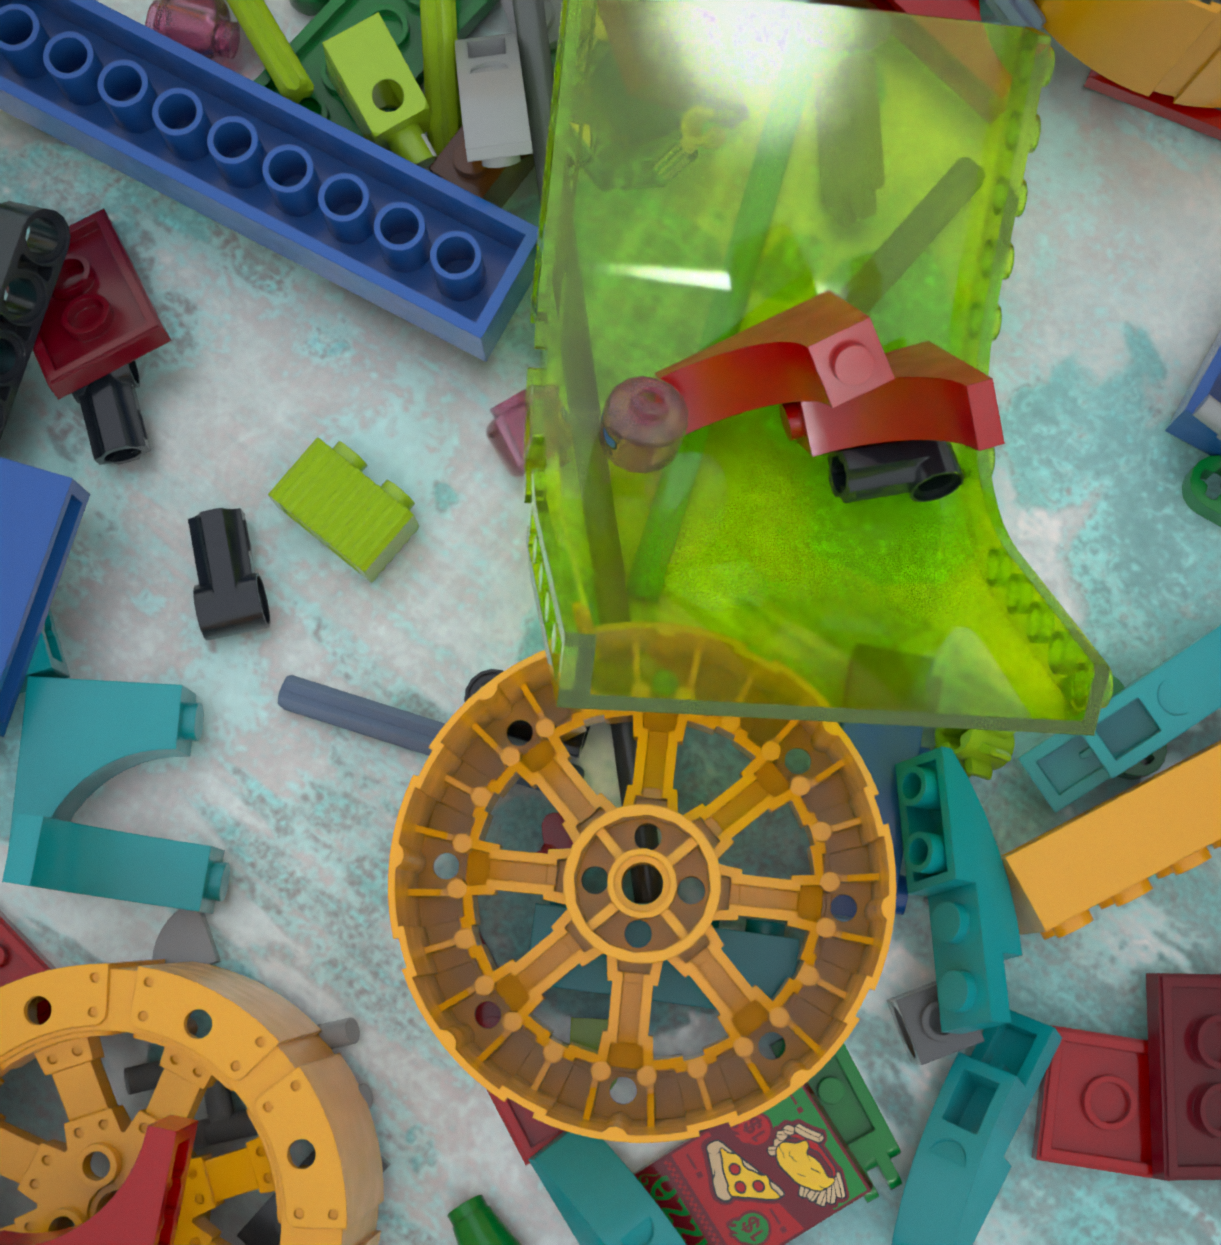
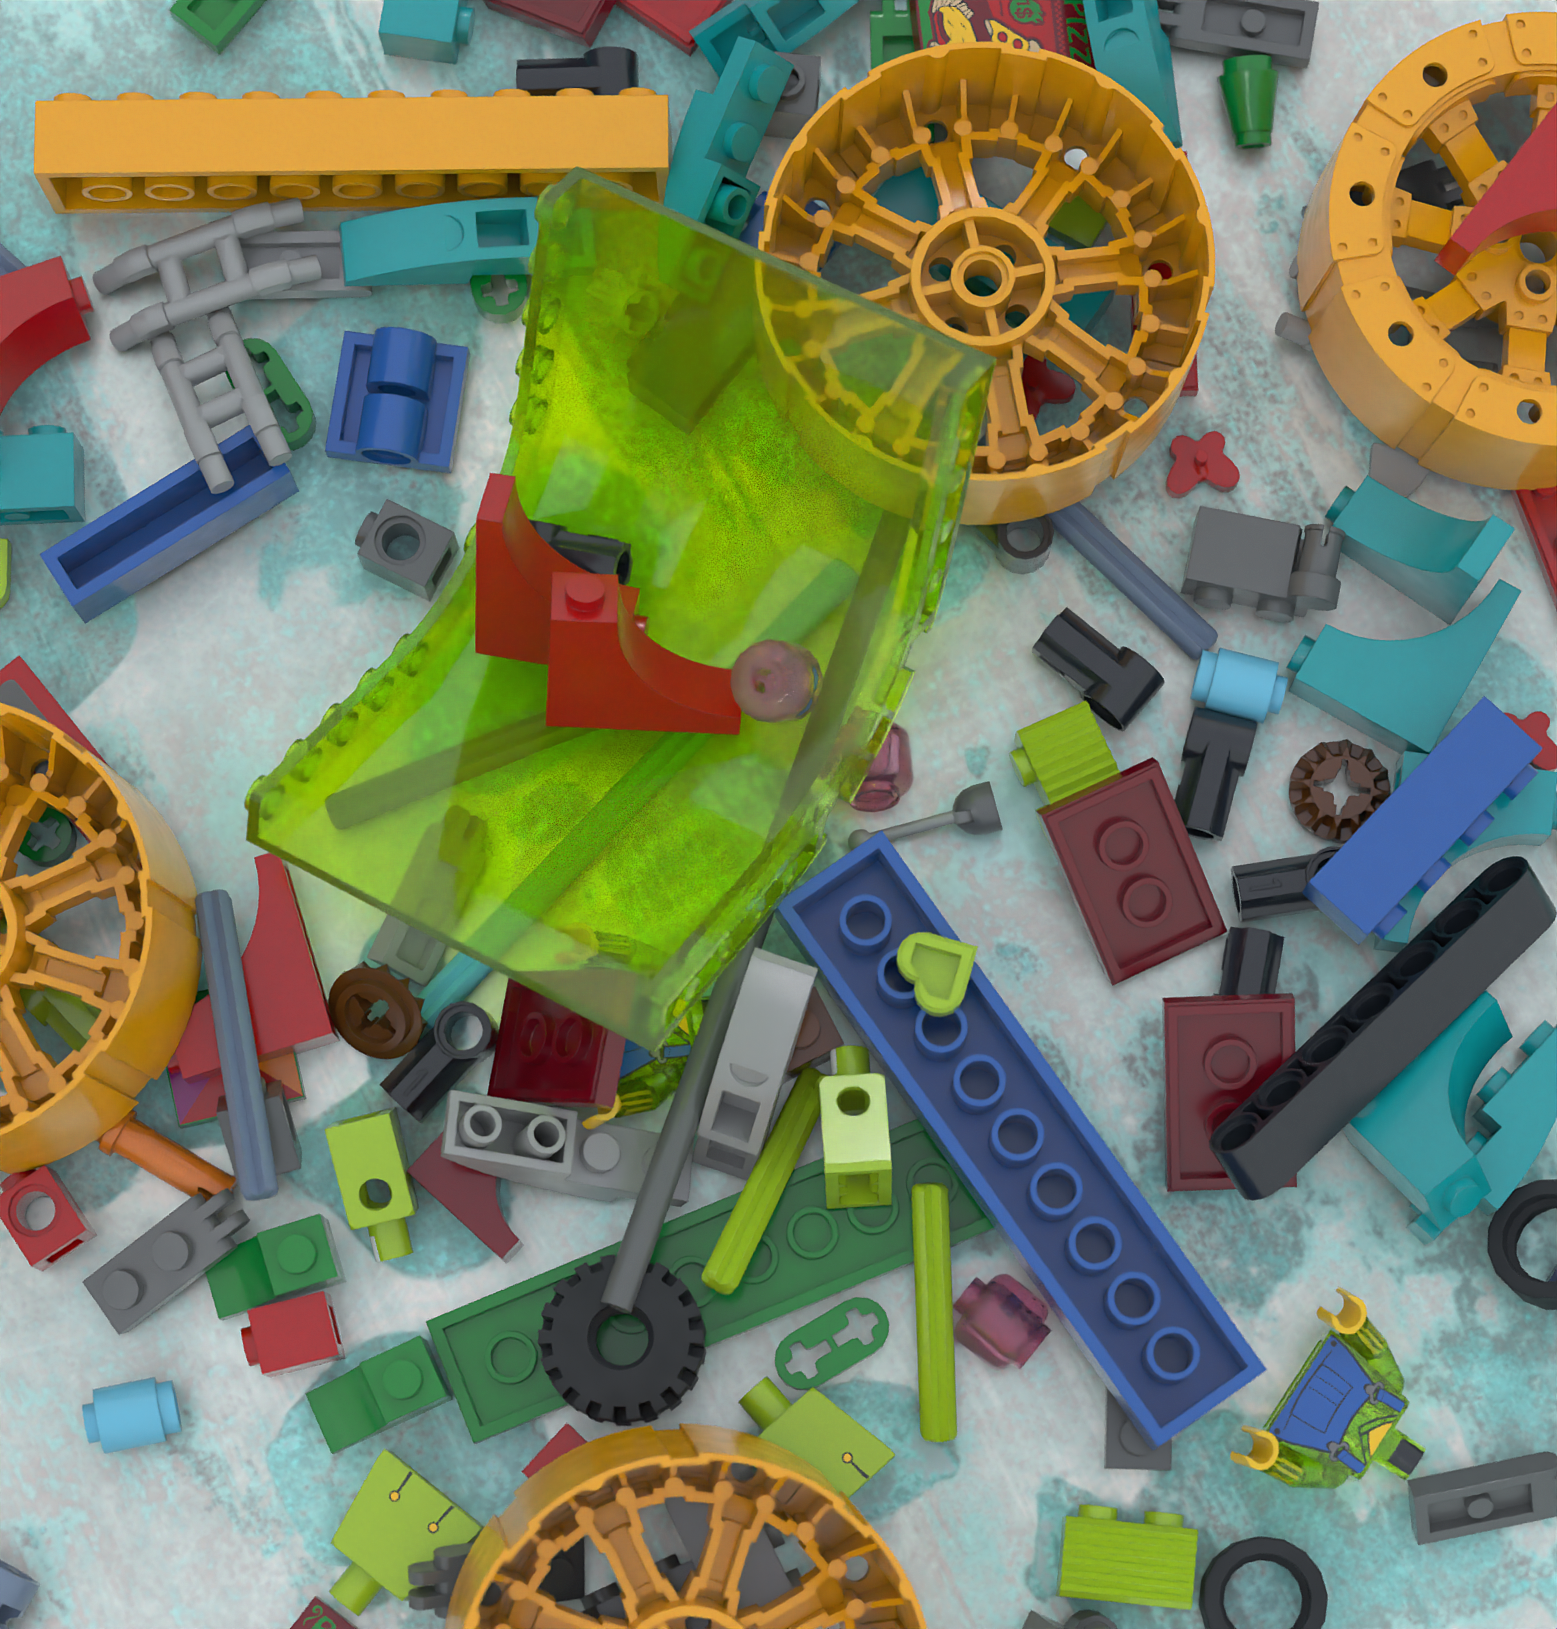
camera: 155 degrees left, 0 degrees up
none -> blue plate [325,327,470,474]
none -> dark grey brick [355,499,459,602]
none -> black piece [516,46,639,96]
none -> hinge [848,781,1003,850]
none -> lime tile [896,932,978,1017]
none -> black piece [1032,607,1165,732]
none -> dark red tile [1036,757,1228,986]
none -> red piece [1166,431,1240,499]
none -> dark grey hinge [1181,506,1346,622]
none -> medium azure brick [1190,648,1288,724]
none -> black piece [1231,846,1341,923]
none -> reddish brown gear [1289,739,1391,841]

